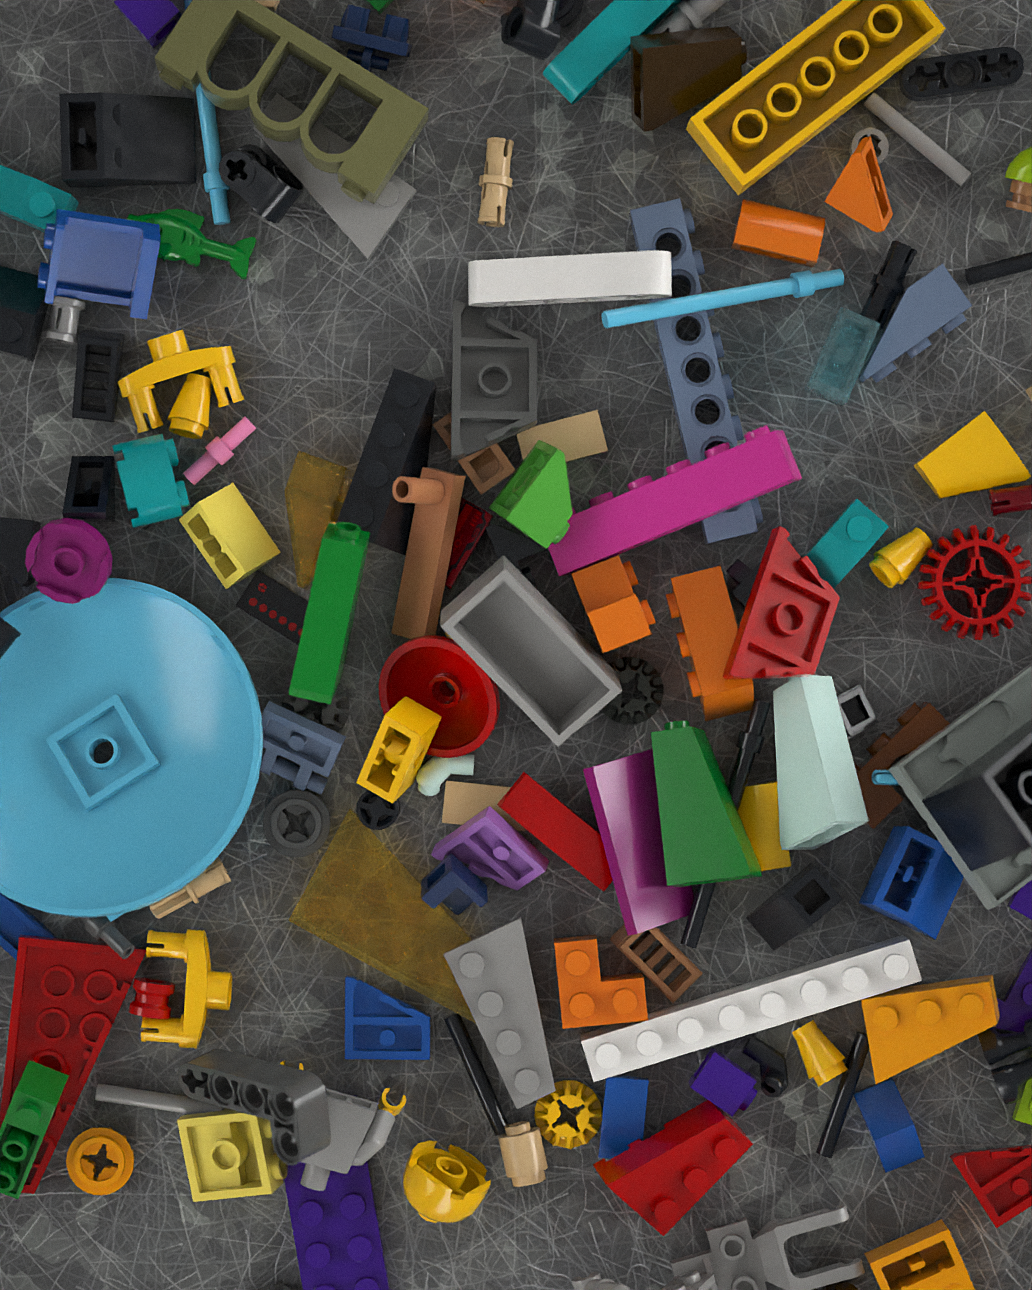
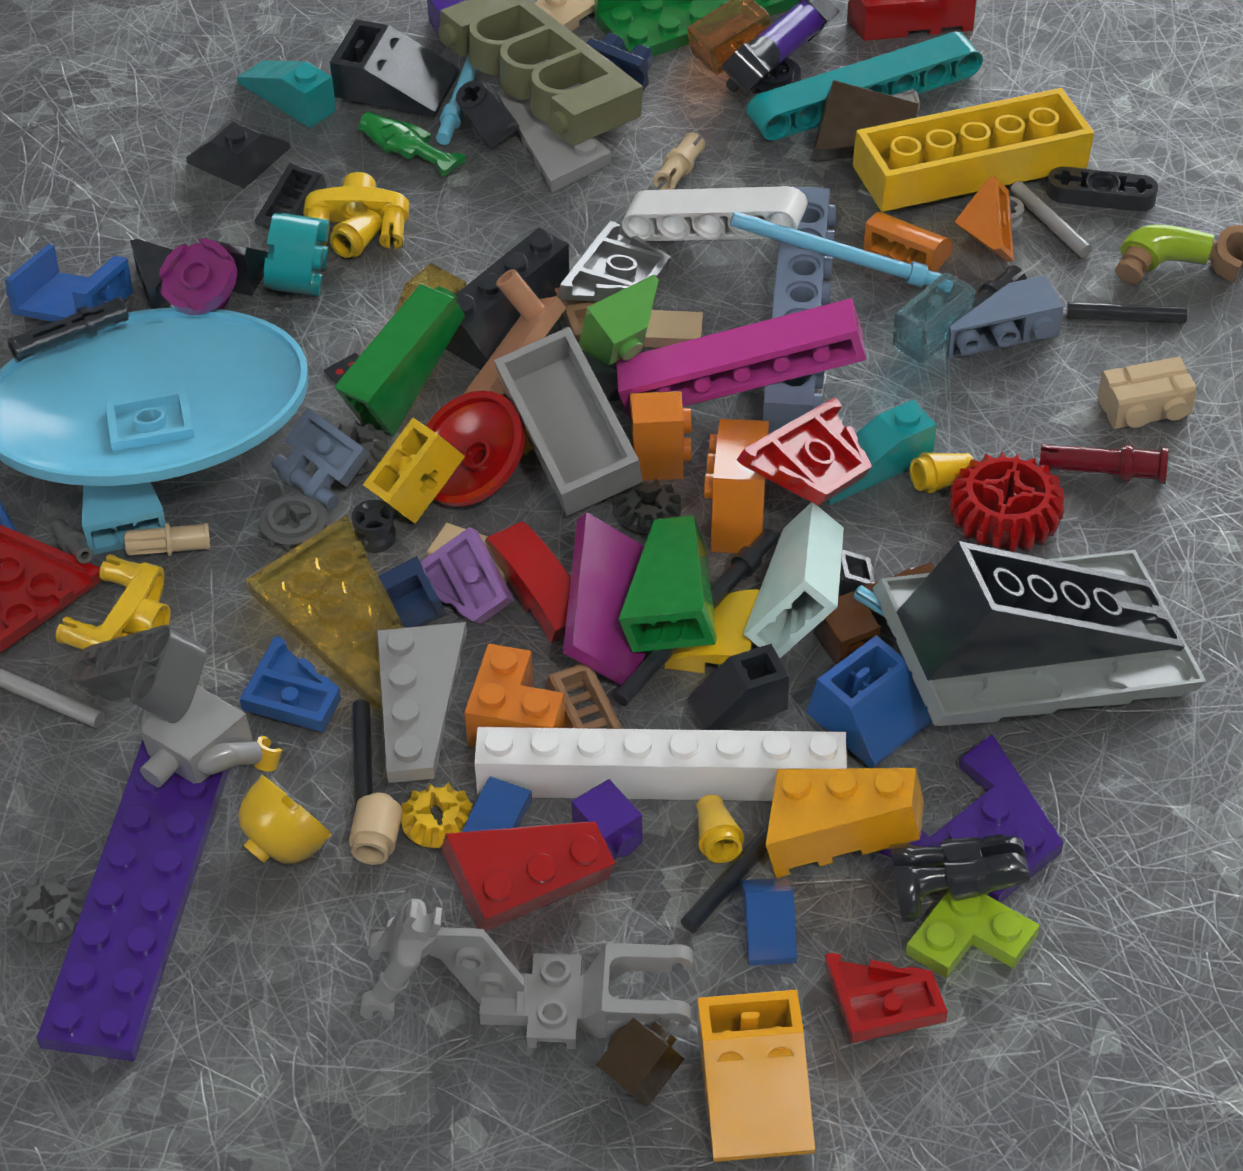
camera: 25 degrees right, 40 degrees down
blue panel [37,209,160,319] -> none
light grey bush [41,296,86,345] -> none
red wheel [129,977,176,1019] -> none
light yellow plate [177,1108,288,1202] -> none
light yellow brick [179,483,281,589] -> none
bright pink bar [183,416,256,486] -> none
light aqua arm [416,754,474,796] -> none
black arm [742,1035,789,1098] -> none
yellow slope [913,411,1031,499] -> none

